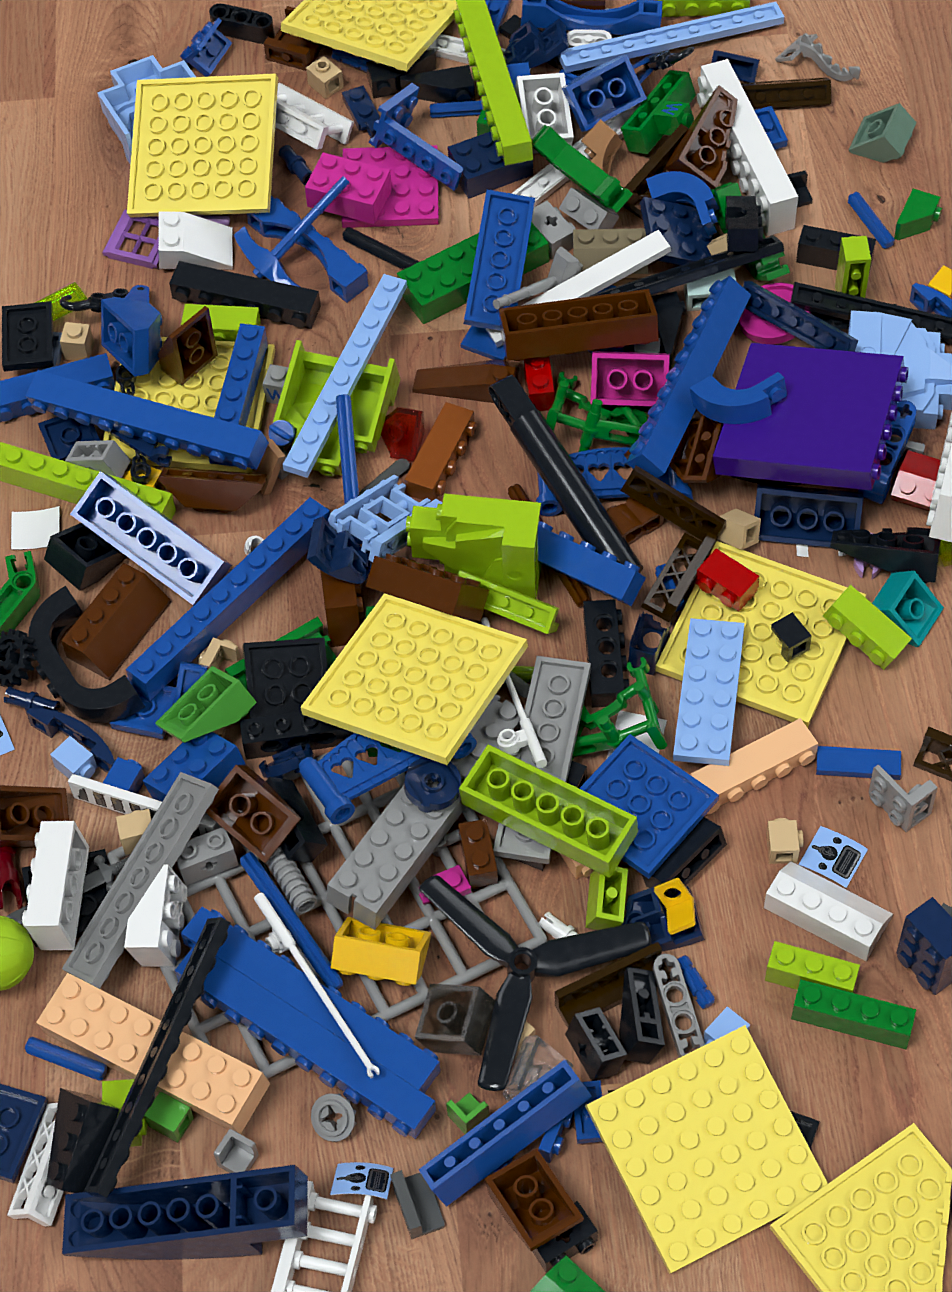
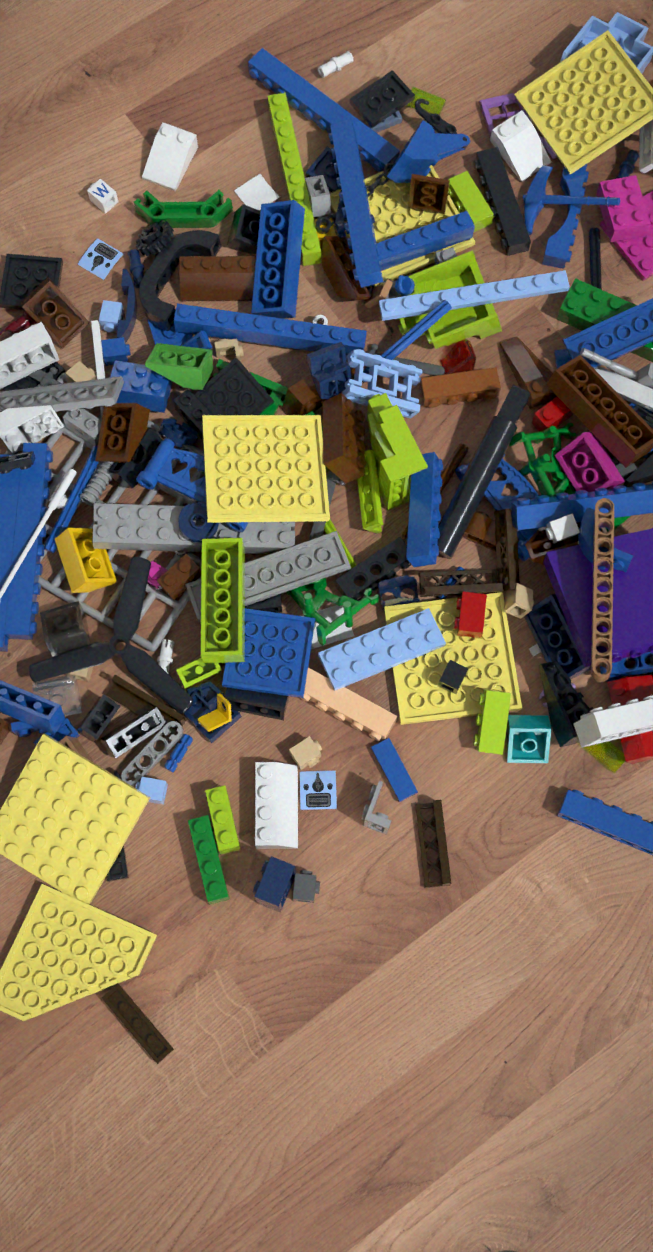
camera: 55 degrees right, 15 degrees up
tan brick [60,322,94,361] -> none
bright green panel [446,1092,489,1134] -> none
white piece [481,617,547,768] -> none
none -> white brick [546,513,580,543]
none -> medium nougat beam [591,498,614,682]

